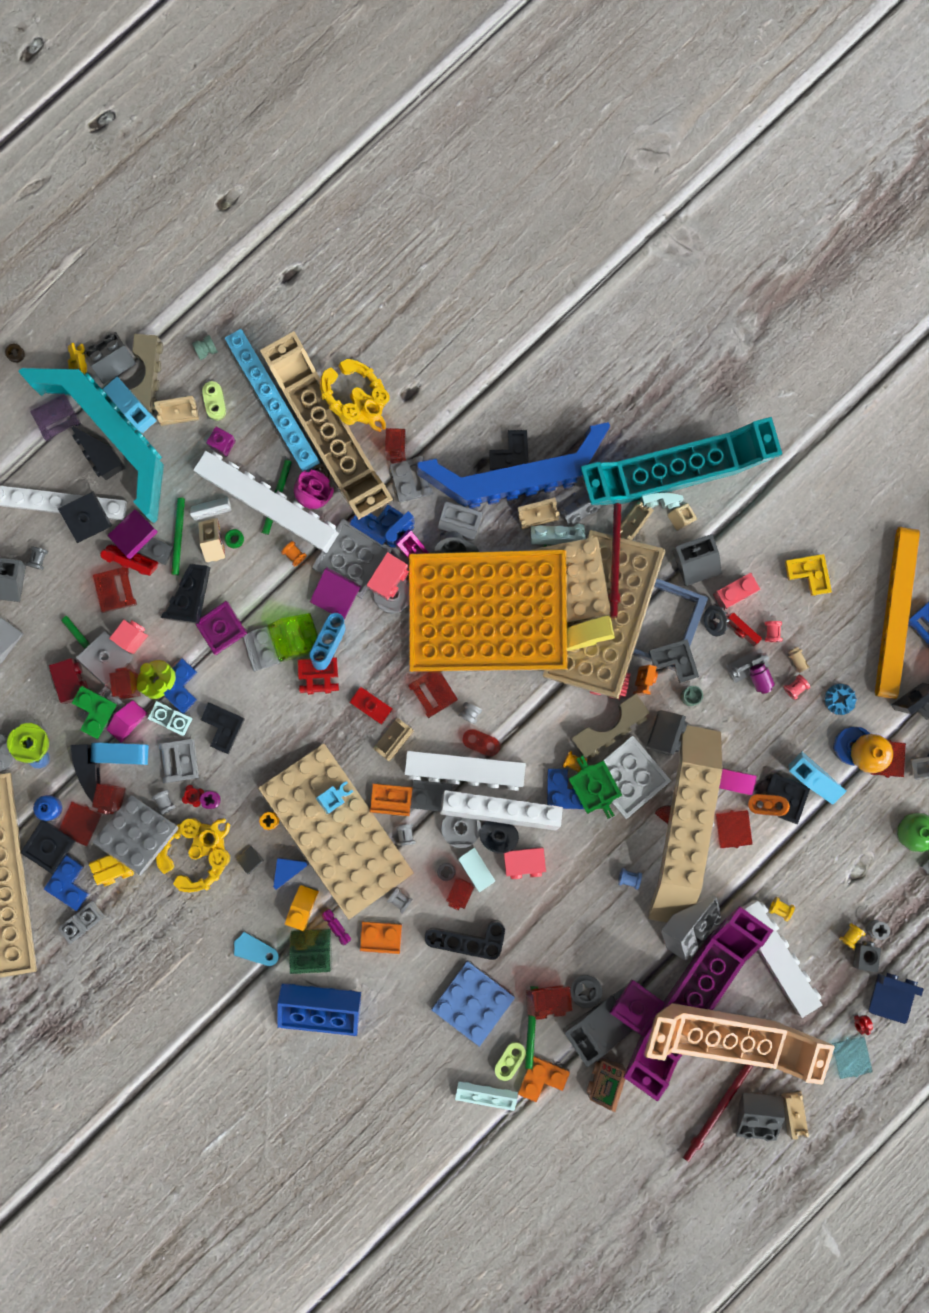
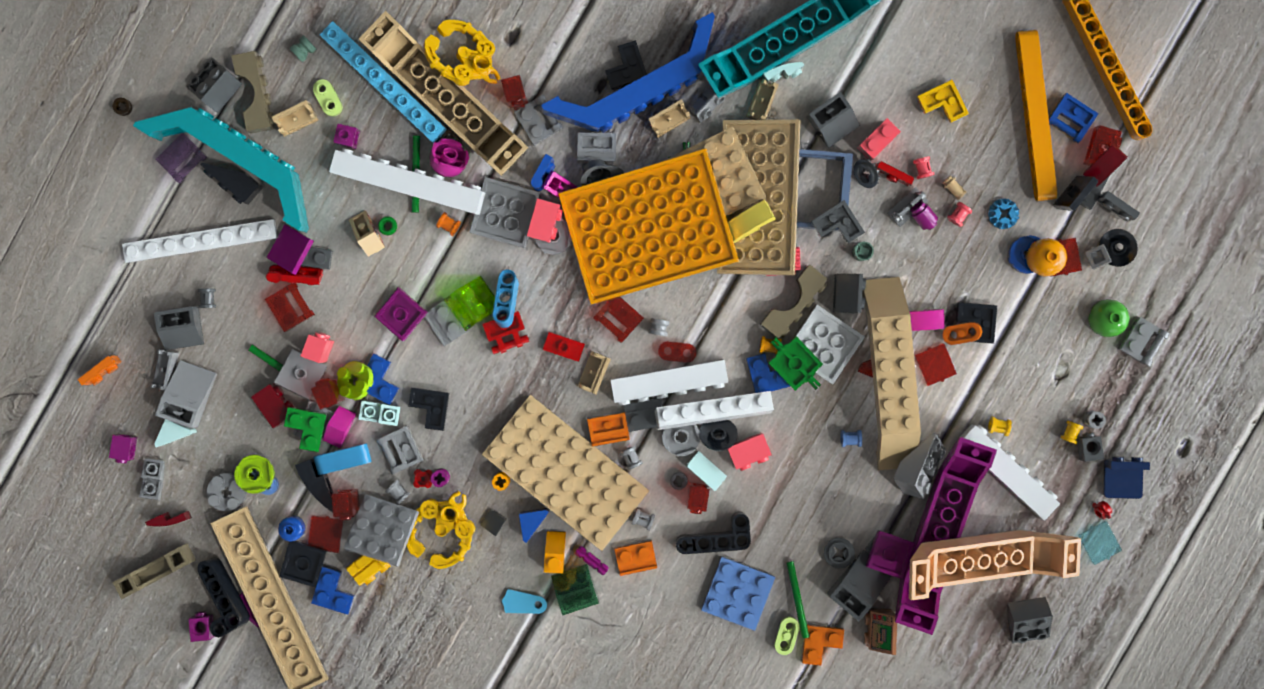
camera: 15 degrees left, 5 degrees up
black plate [58,491,112,543] -> none
light grey slope [58,901,105,944] -> none
yellow plate [67,343,87,374] -> none
medium azure slope [103,376,157,433] -> none
black wing [161,564,211,624] -> none
green bar [171,498,185,576] -> none
white slope [190,497,232,520] -> none
blue slope [278,984,361,1036] -> none
magenta tile [310,568,361,620] -> none
medium azure plate [316,781,354,814] -> none
blue plate [350,505,404,545] -> none
light aqua plate [455,1082,518,1111] -> none
clear red brick [525,985,573,1020] -> none
light aqua plate [530,524,586,545] -> none
dark red bar [608,503,621,618] -> none
orange plate [633,665,658,696] -> none
tan slope [668,503,697,531] -> none
dark red bar [682,1064,754,1162] -> none
tan hinge [781,1091,809,1140] -> none
medium azure slope [788,751,847,805] -> none

